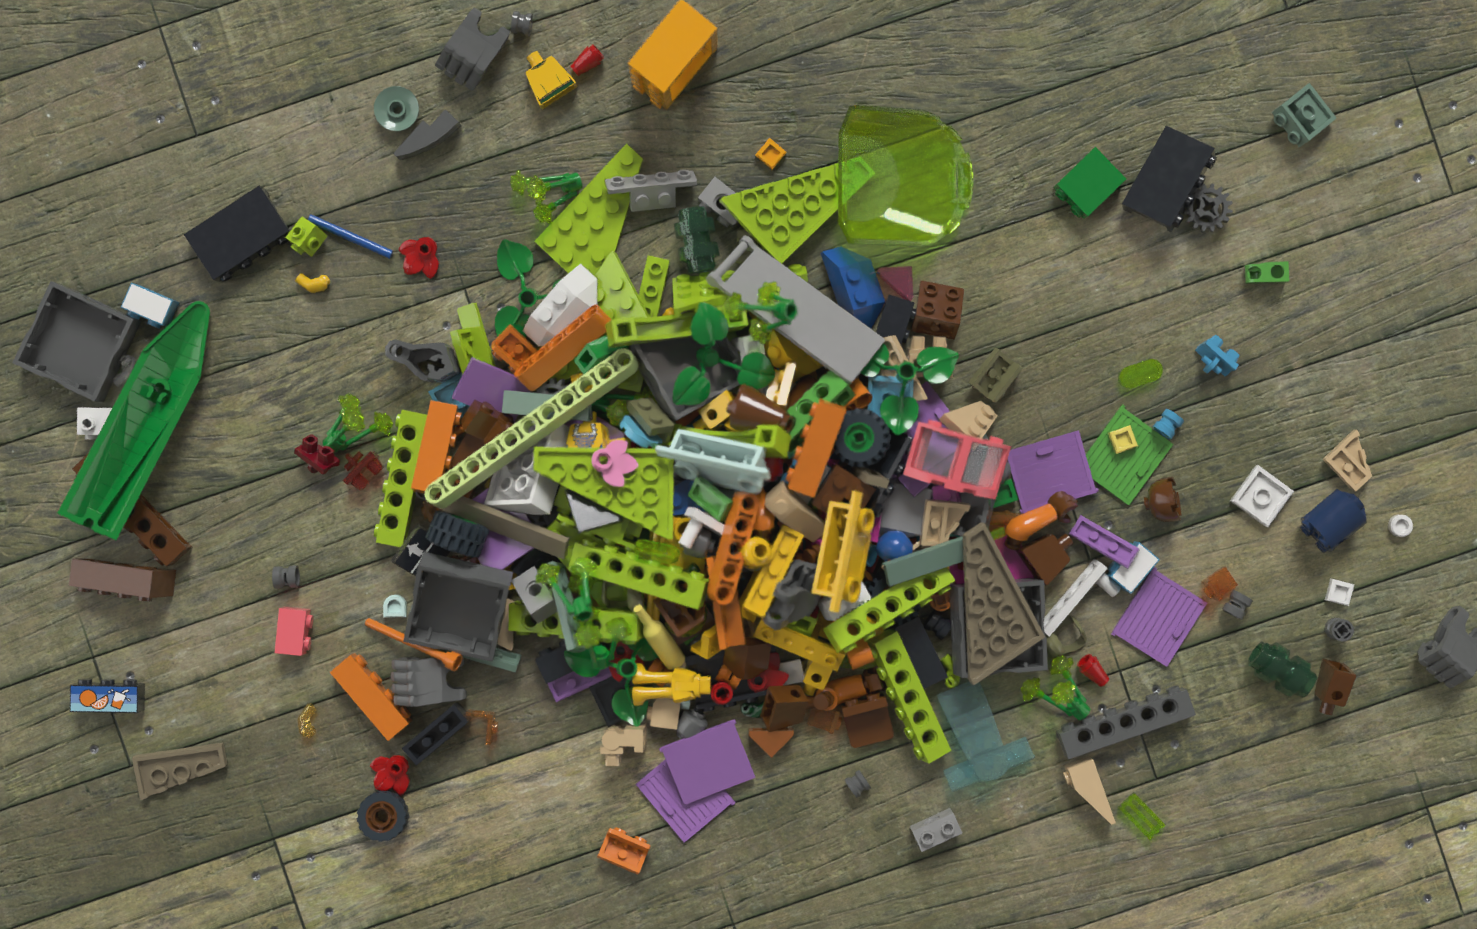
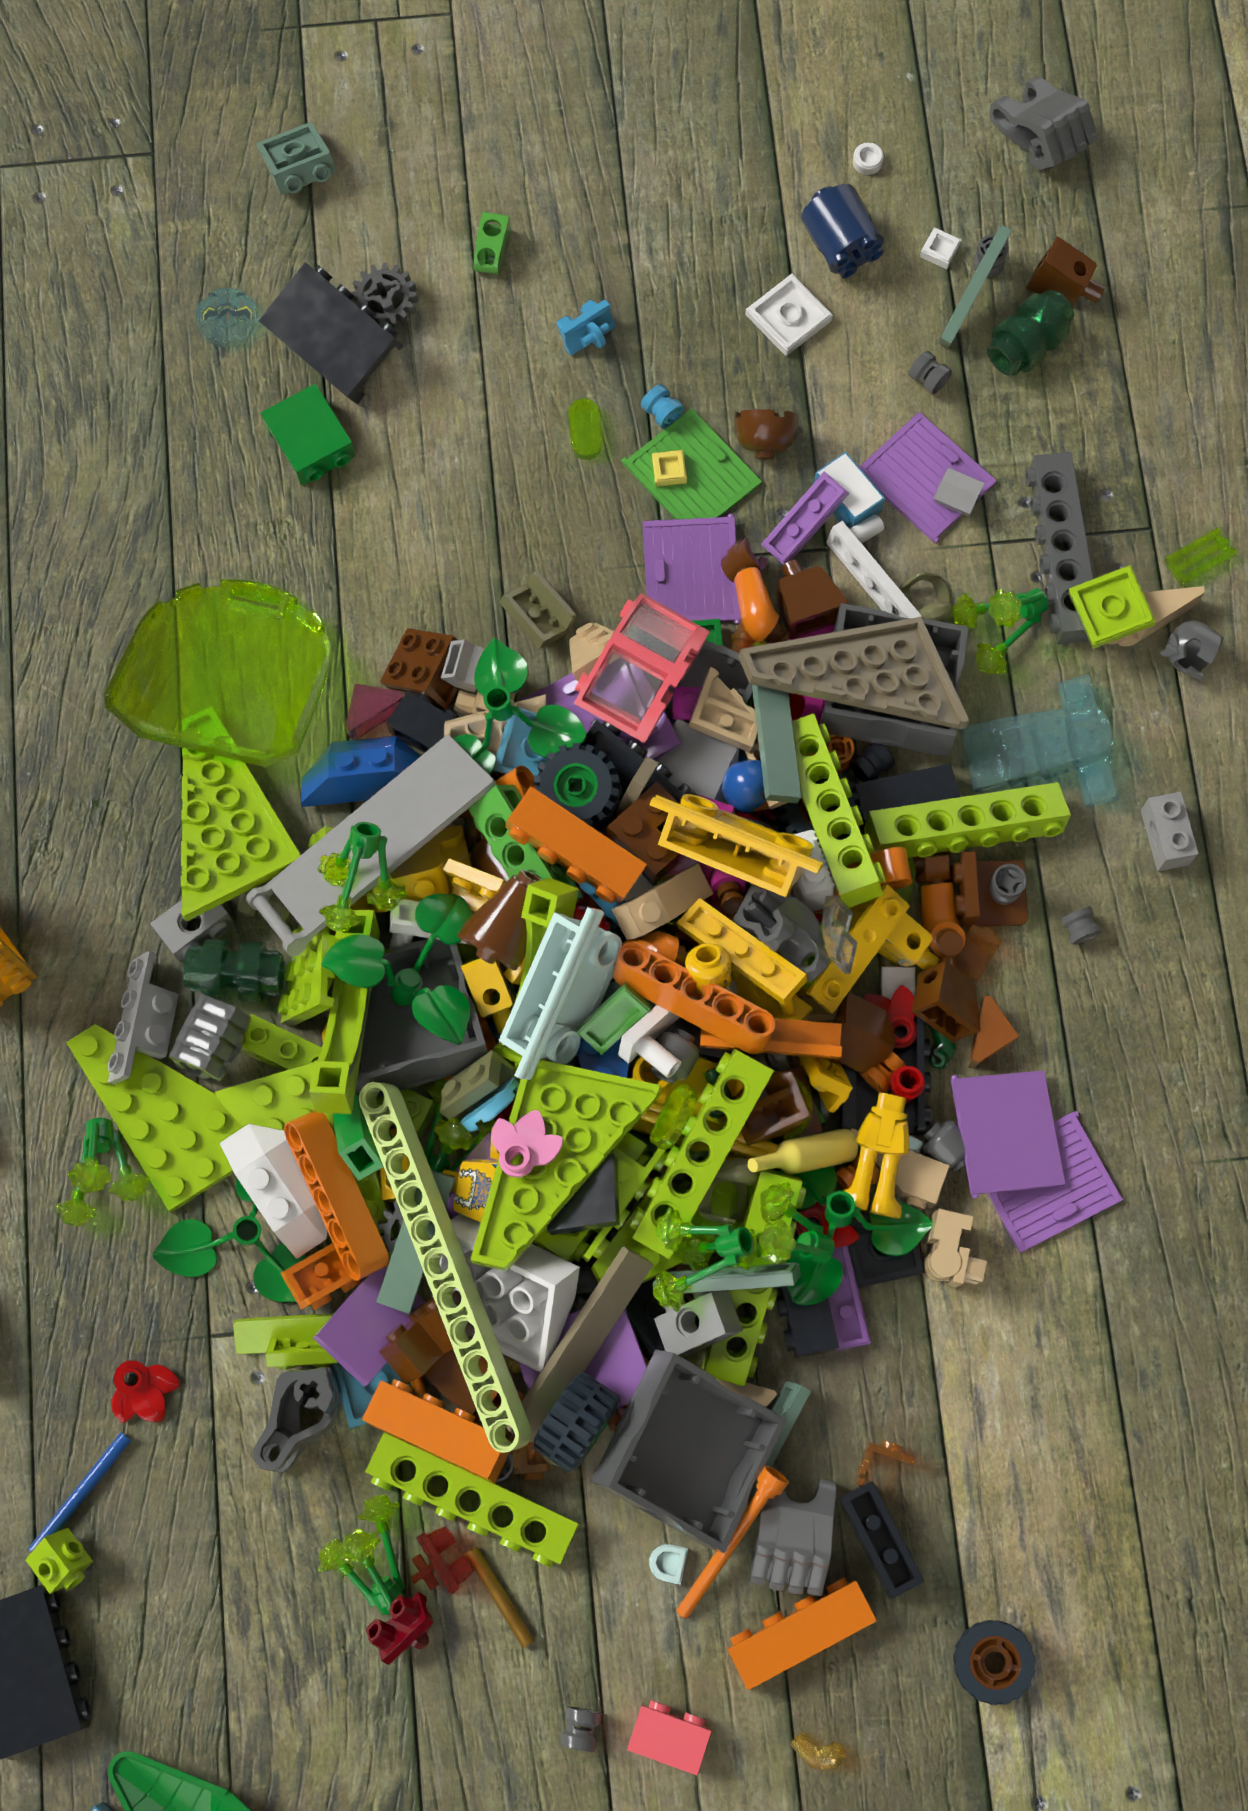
camera: 75 degrees left, 15 degrees down
yellow arm [295,273,330,293] -> none
red plate [370,755,410,795] -> none
black tile [391,524,451,576] -> none
orange bracket [597,828,651,875] -> none
light orange tile [755,138,787,170] -> none
lime arm [940,654,960,688] -> none
red cone [1077,654,1109,687] -> none
clear orange bracket [1201,566,1238,601] -> none
tan wing [1323,430,1372,492] -> none
none -> dark grey piece [169,994,251,1081]
none -> clear light blue tile [195,288,259,348]
none -> light grey piece [441,639,485,693]
none -> pearl gold bar [465,1547,535,1648]
none -> clear slope [823,896,858,974]
none -> light grey piece [933,468,985,517]
none -> sand green tile [939,225,1012,348]
none -> dark grey wheel [988,864,1027,905]
none -> lime plate [1069,565,1156,649]
none -> dark grey helmet [1160,620,1224,681]

